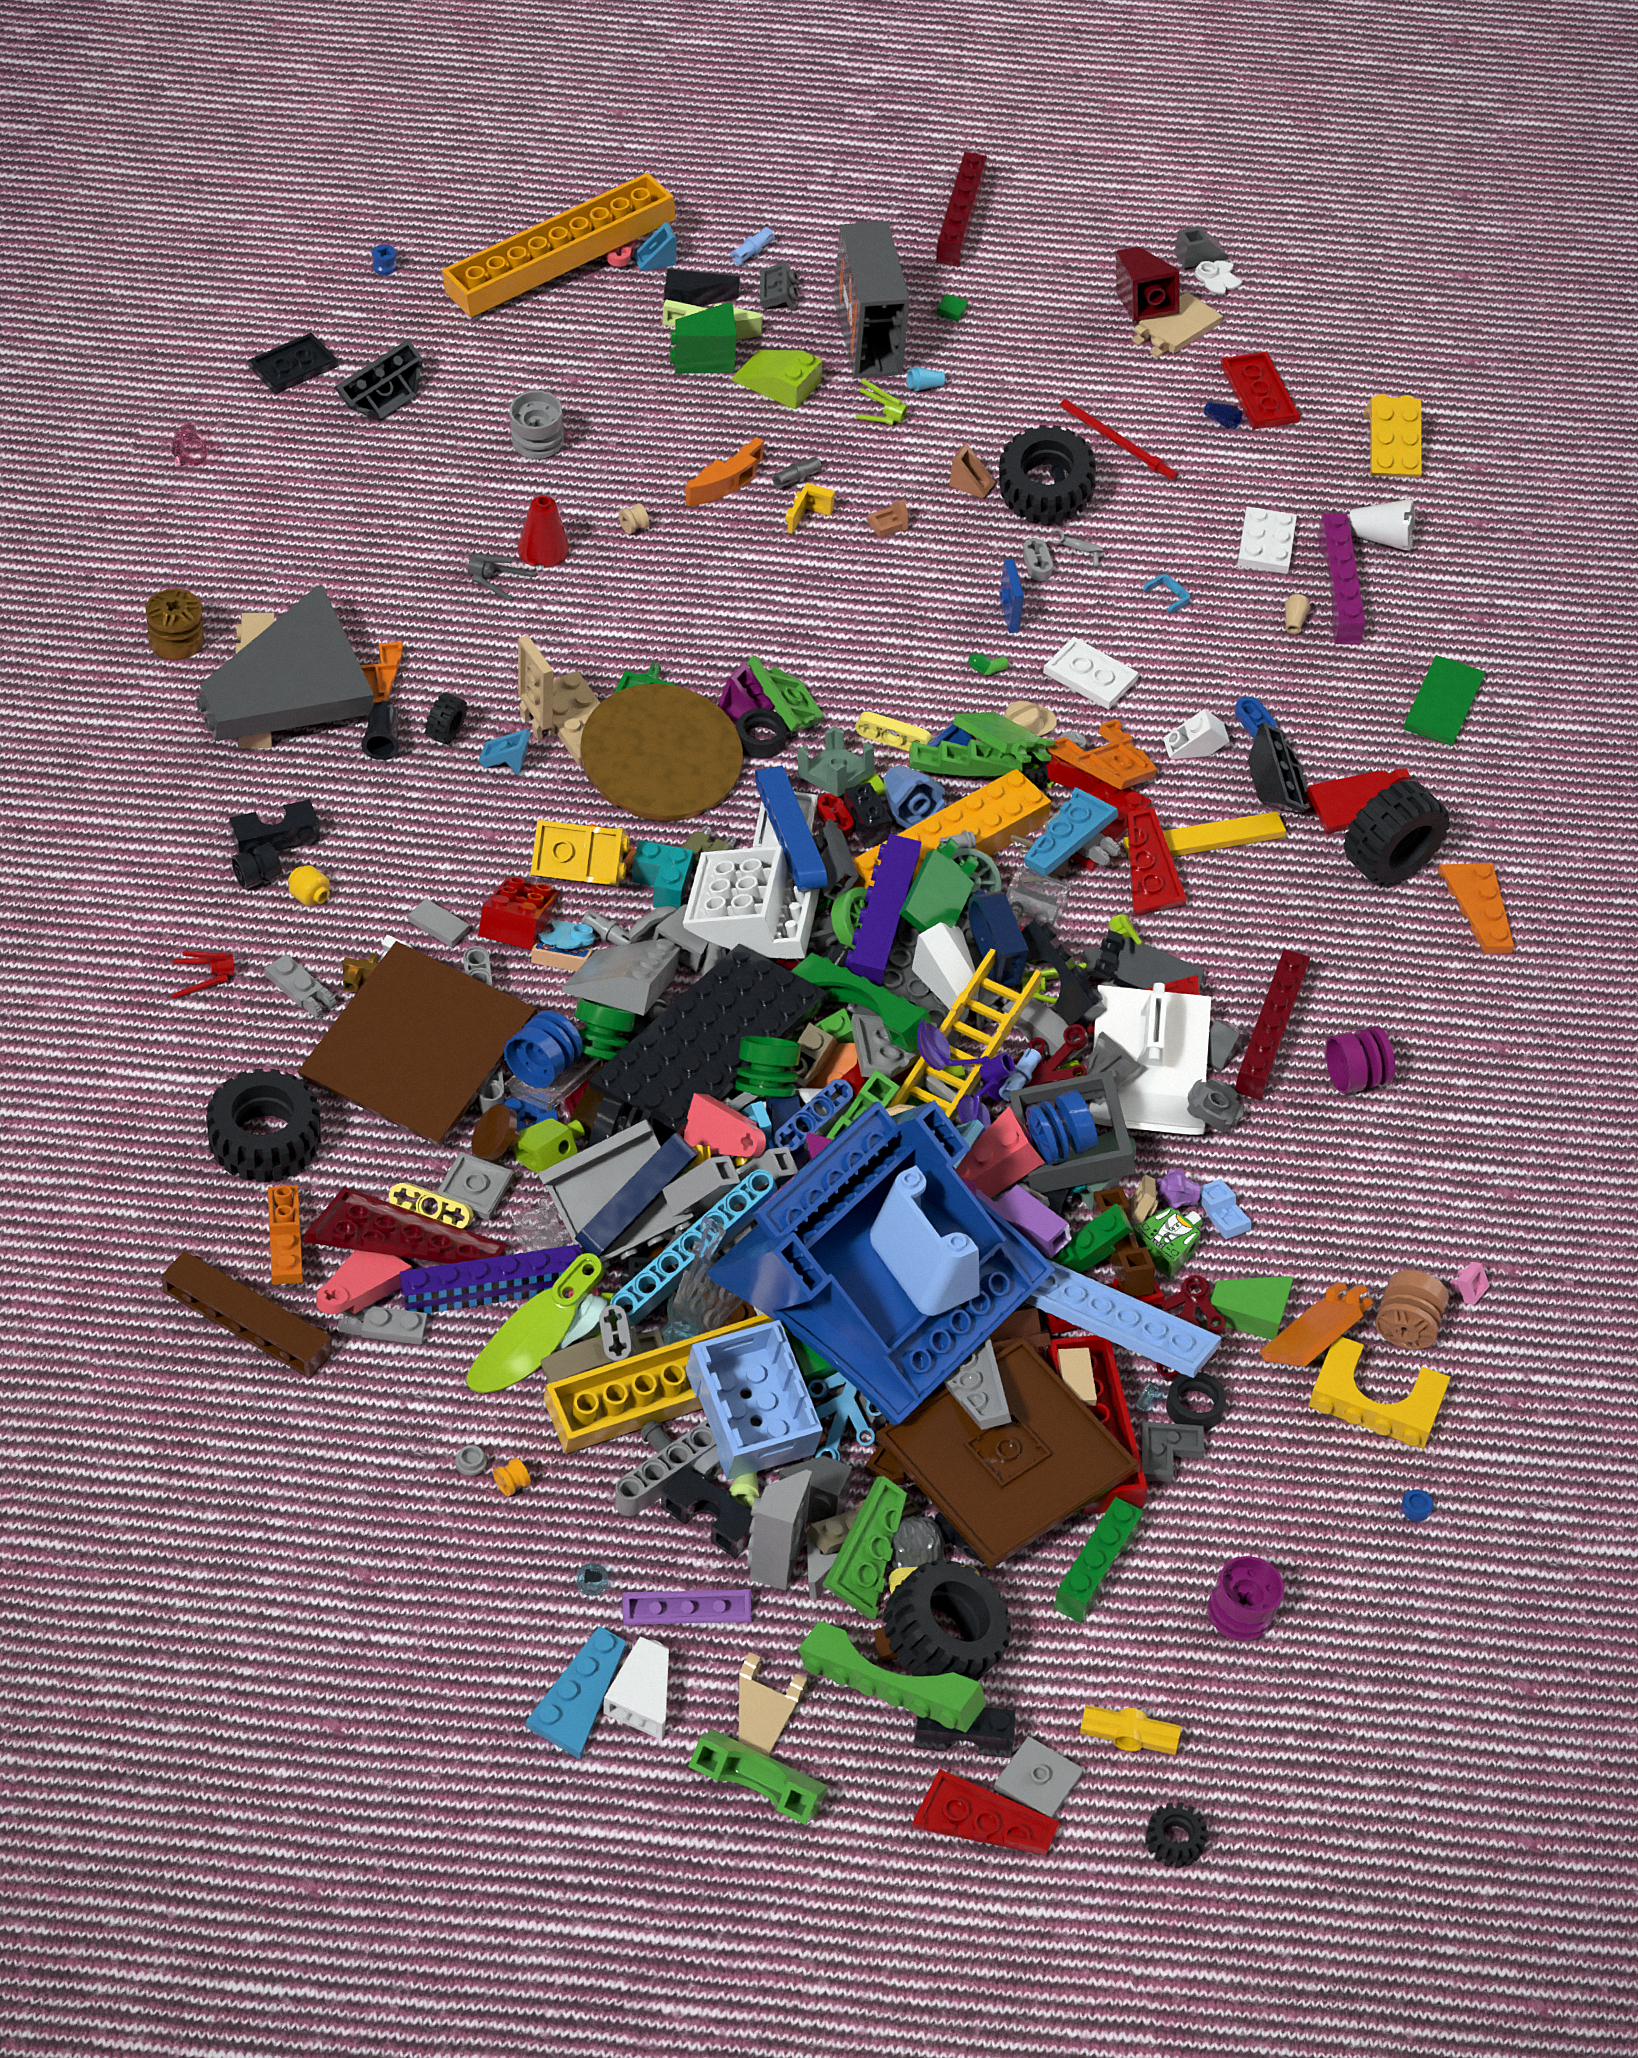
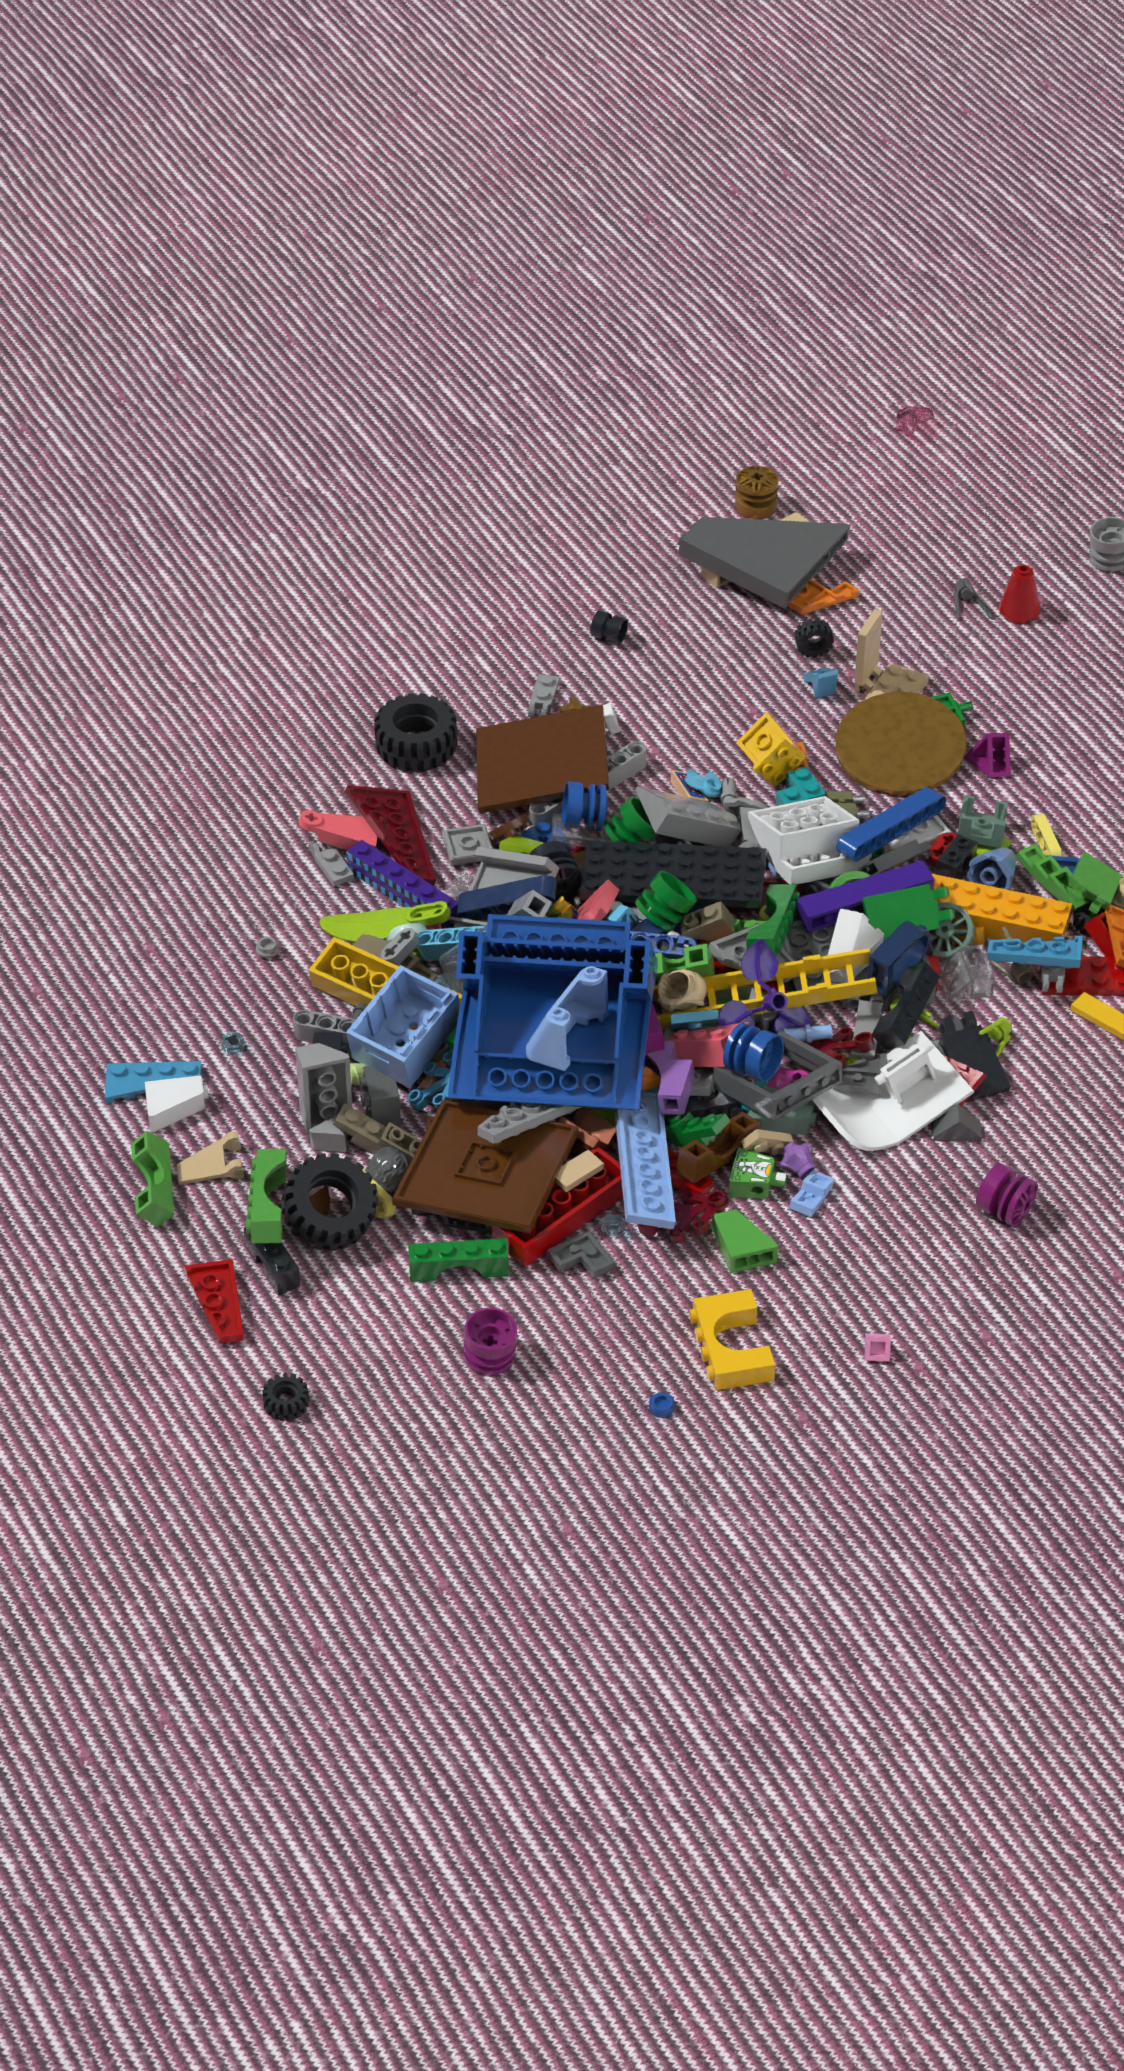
camera: 60 degrees right, 5 degrees down
reddish brown brick [161,1251,332,1379] -> none
red plant [171,951,235,999] -> none
black arch [229,799,320,854] -> none
black tile [248,333,339,395] -> none
orange slope [268,1185,303,1285] -> none
yellow head [288,865,330,907] -> none
black wedge [334,339,423,421] -> none
black plant [361,700,399,760] -> none
light yellow beam [389,1182,473,1229] -> none
light grey tile [408,899,470,948] -> none
red slope [478,877,560,950] -> none
light orange wheel [493,1457,531,1497] -> none
tan wheel [619,503,649,534] -> none
medium lavender slope [622,1589,751,1625] -> none
black tyre [736,708,787,759] -> none
bright green wing [747,655,824,732] -> none
bright green wing [823,1476,907,1619] -> none
light grey pin [939,830,976,850] -> none
light grey plate [993,1736,1084,1819] -> none
yellow piece [1080,1705,1181,1755] -> none
red wing [1127,806,1187,917] -> none
black tyre [1166,1372,1226,1431] -> none
dark grey plate [1187,1078,1245,1132] -> none
dark red arch [1235,949,1311,1101] -> none
orange tile [1260,1282,1373,1367] -> none
nougat wheel [1375,1270,1449,1350] -> none

